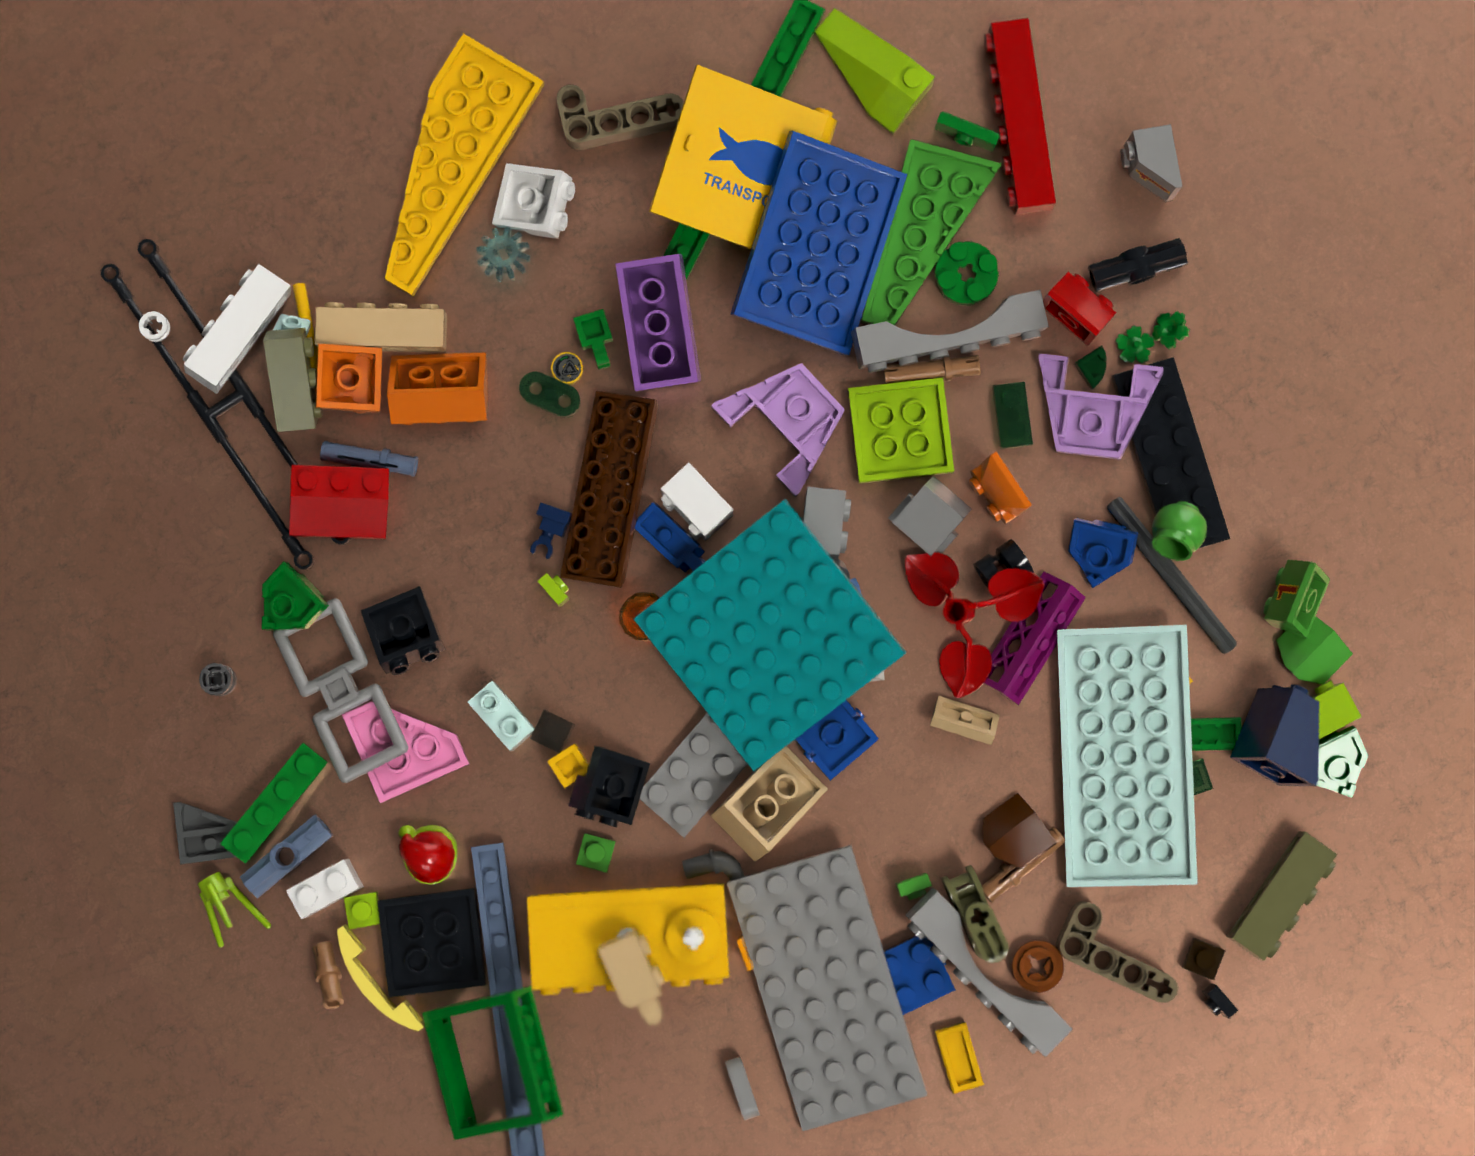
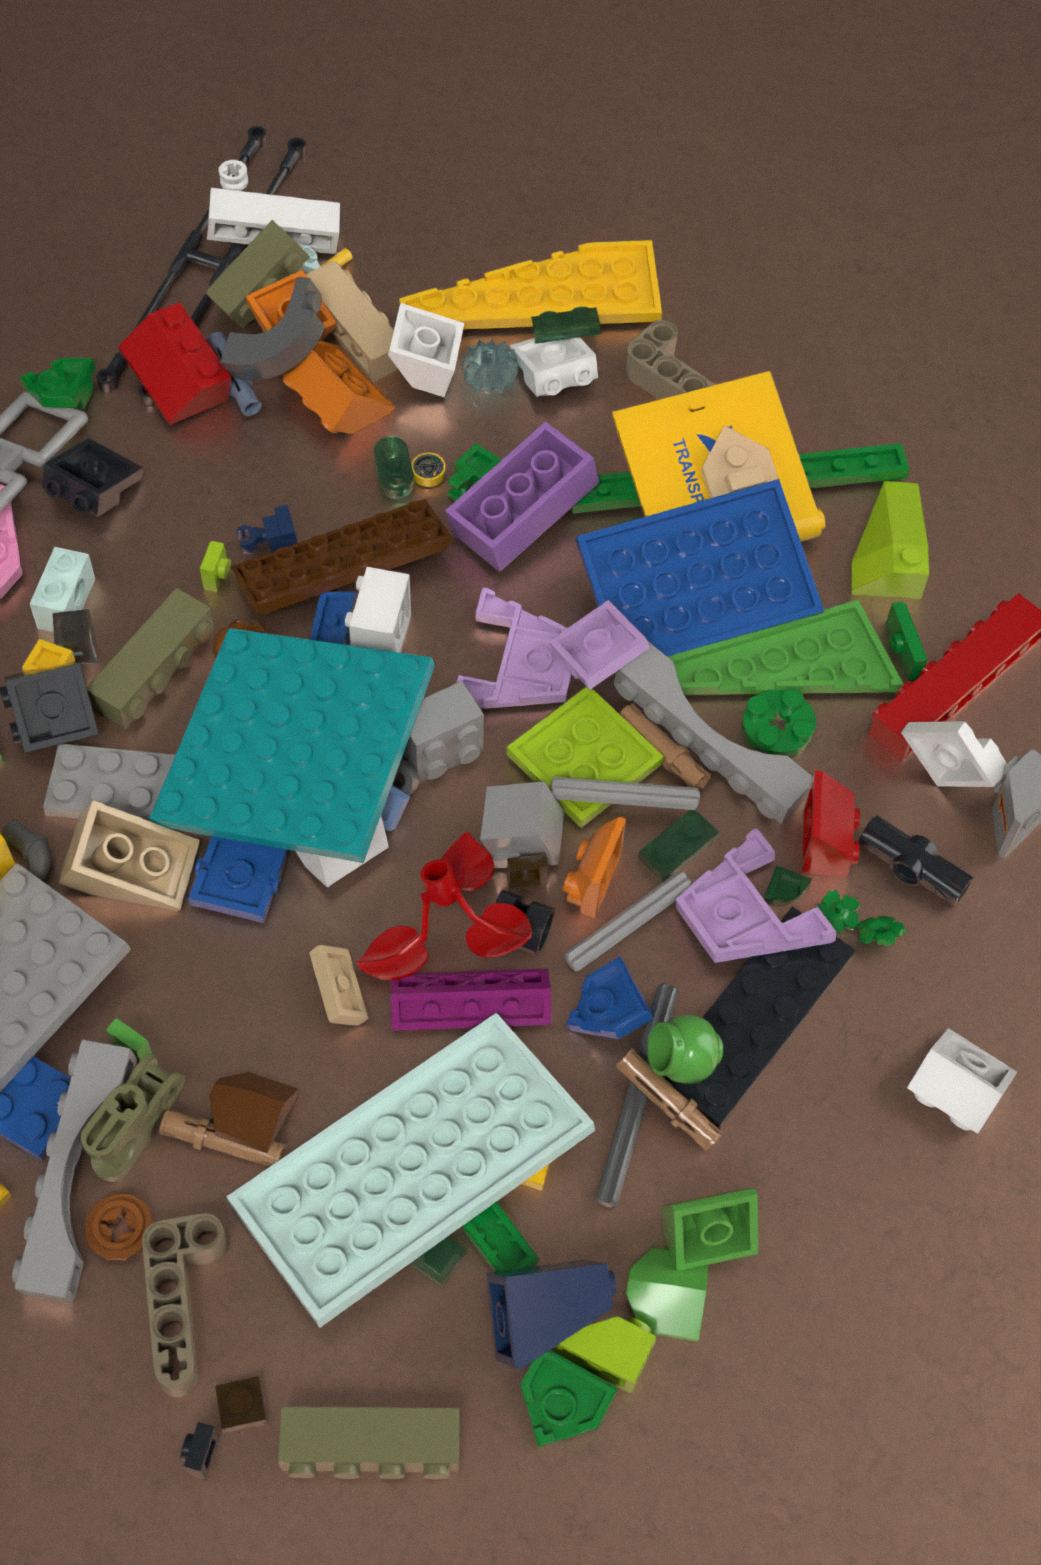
camera: 55 degrees right, 25 degrees down
none -> olive brick [86,588,215,729]
none -> dark grey arch [220,277,325,380]
none -> white slope [388,303,464,397]
none -> dark brown plate [507,853,548,890]
none -> clear green plate [531,306,601,344]
none -> lavender plate [549,600,650,690]
none -> light grey axle [550,777,700,810]
none -> light grey axle [564,871,692,971]
none -> medium nougat pin [615,1048,723,1151]
none -> tan plate [700,425,779,499]
none -> white plate [901,721,1007,787]
none -> white slope [907,1028,1017,1134]

